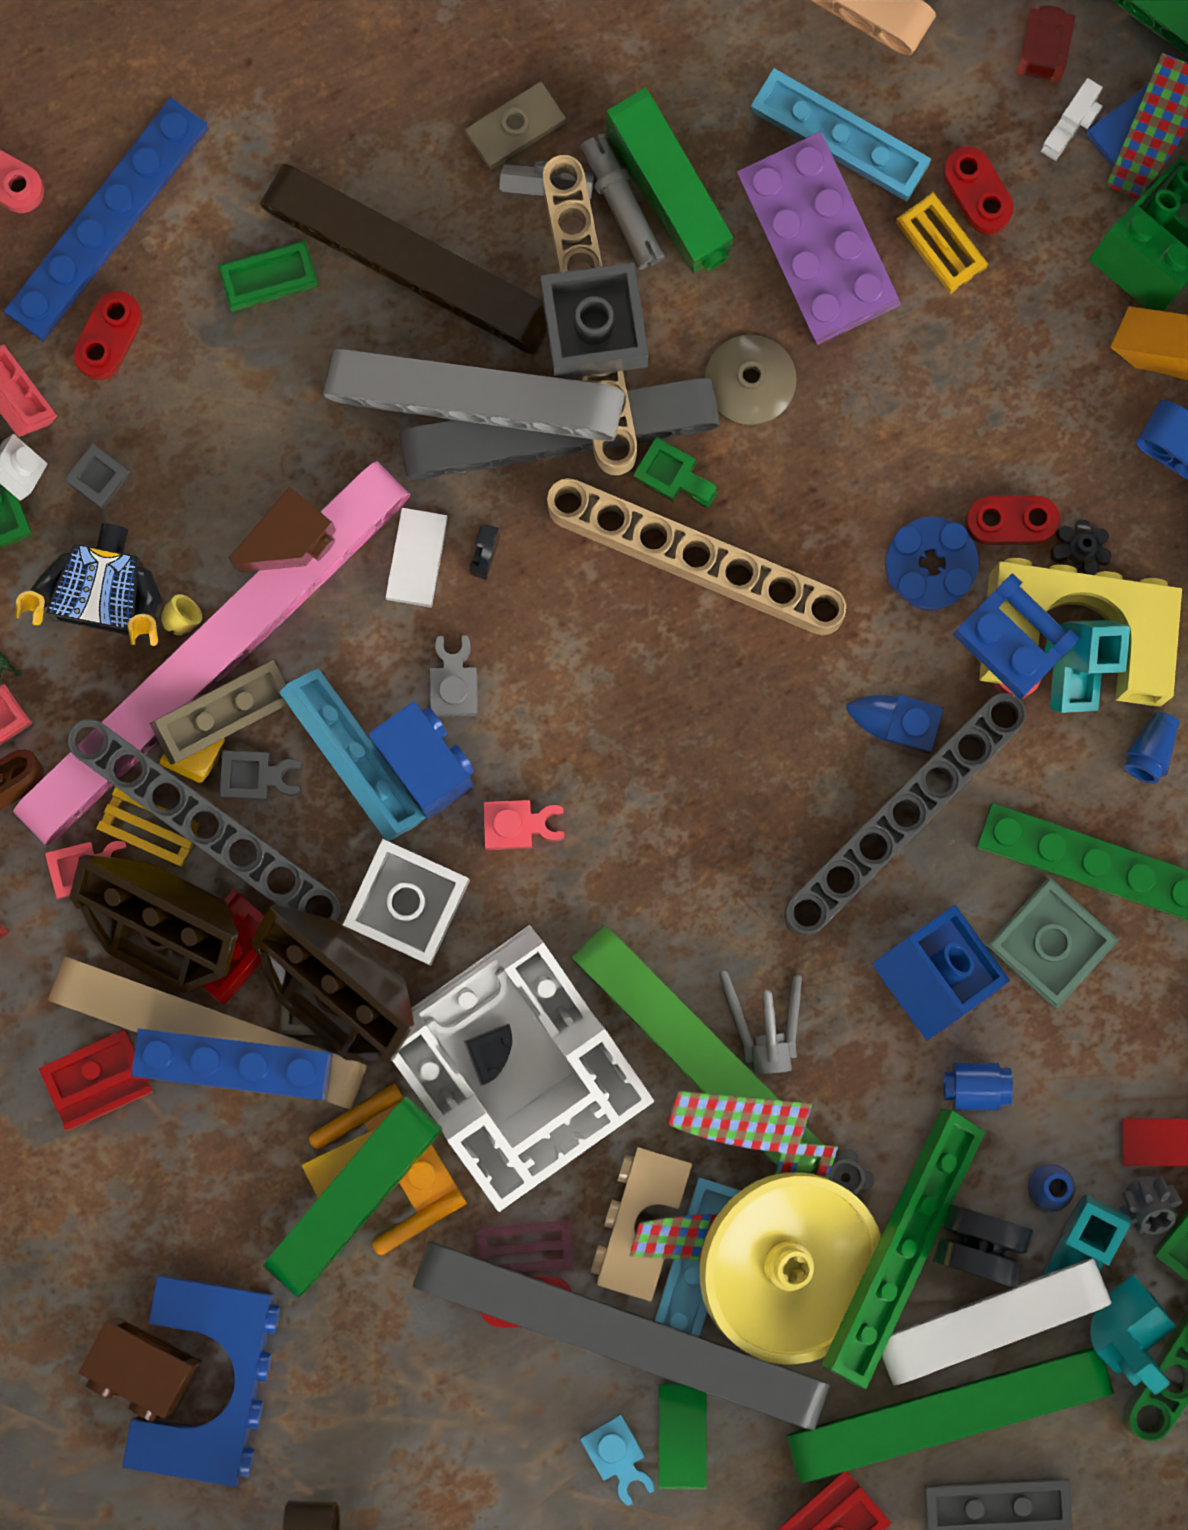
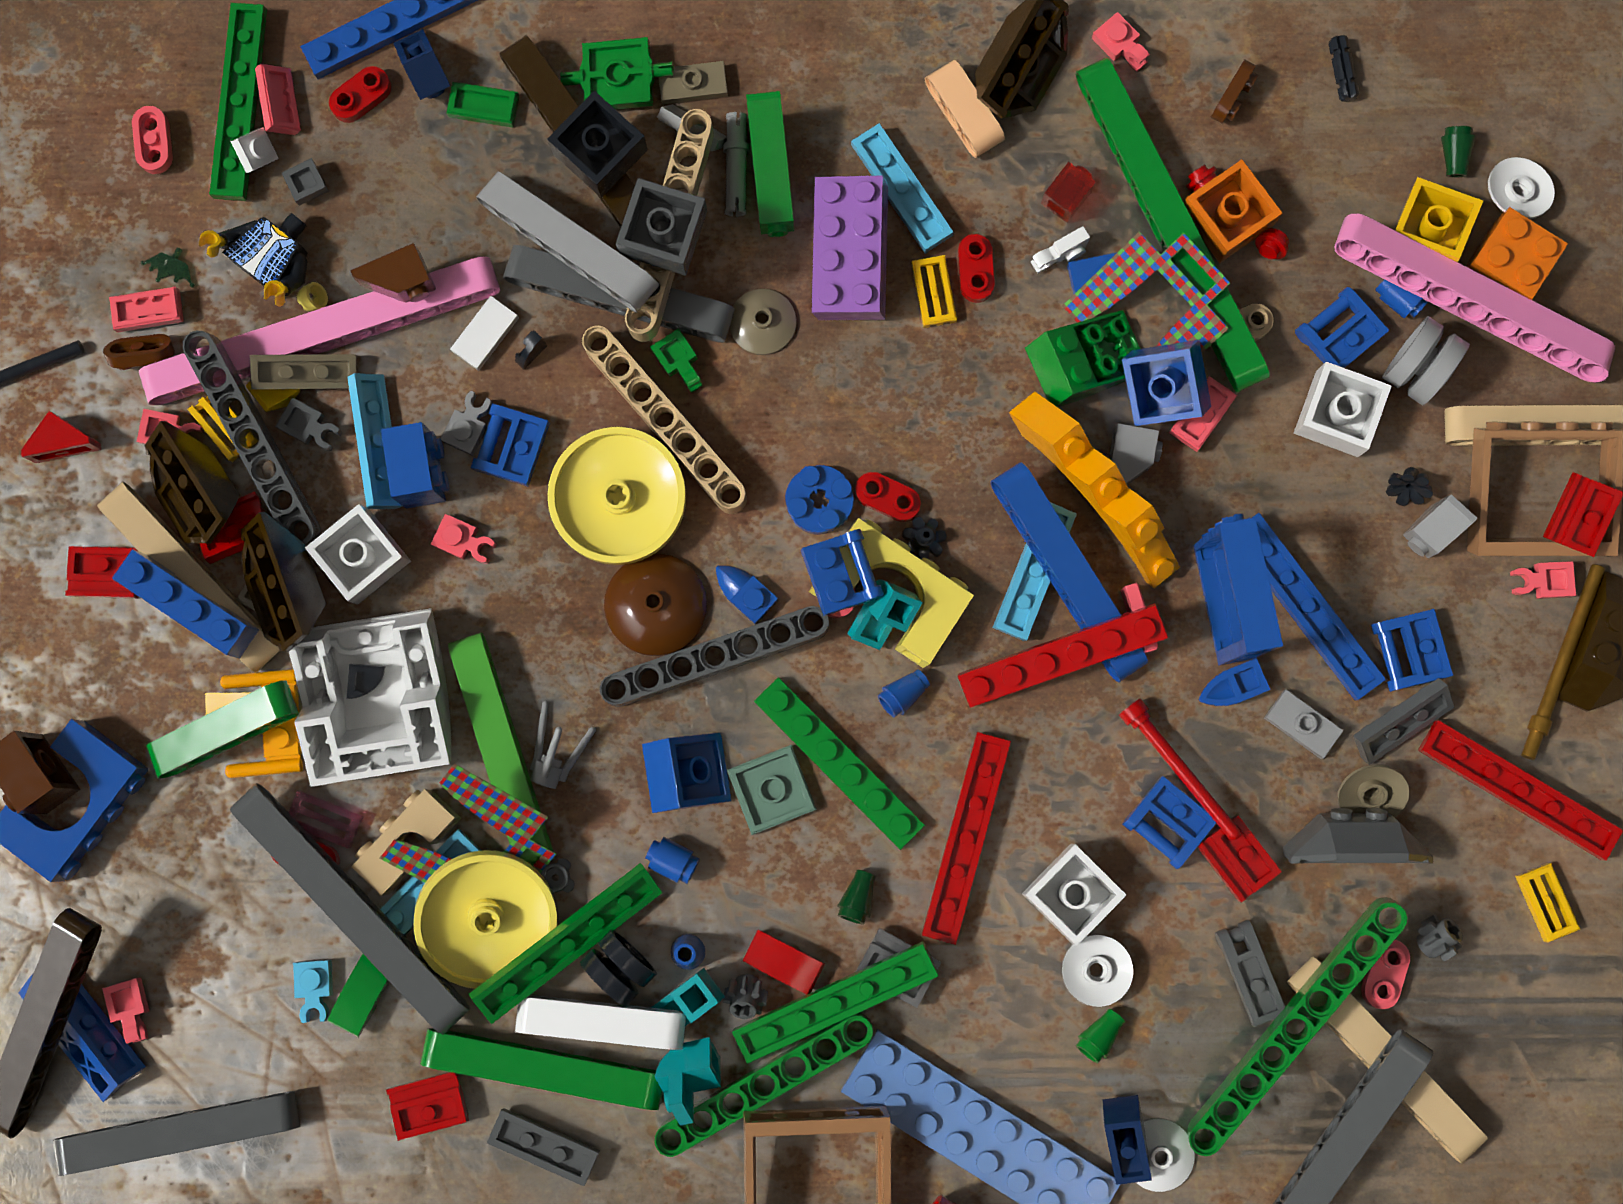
camera: 30 degrees right, 0 degrees up
none -> dark blue slope [393,29,450,100]
none -> blue plate [470,404,550,487]
none -> black brick [547,91,648,198]
none -> light yellow dish [548,427,686,565]
none -> green plate [560,37,674,110]
none -> reddish brown dish [604,554,707,656]

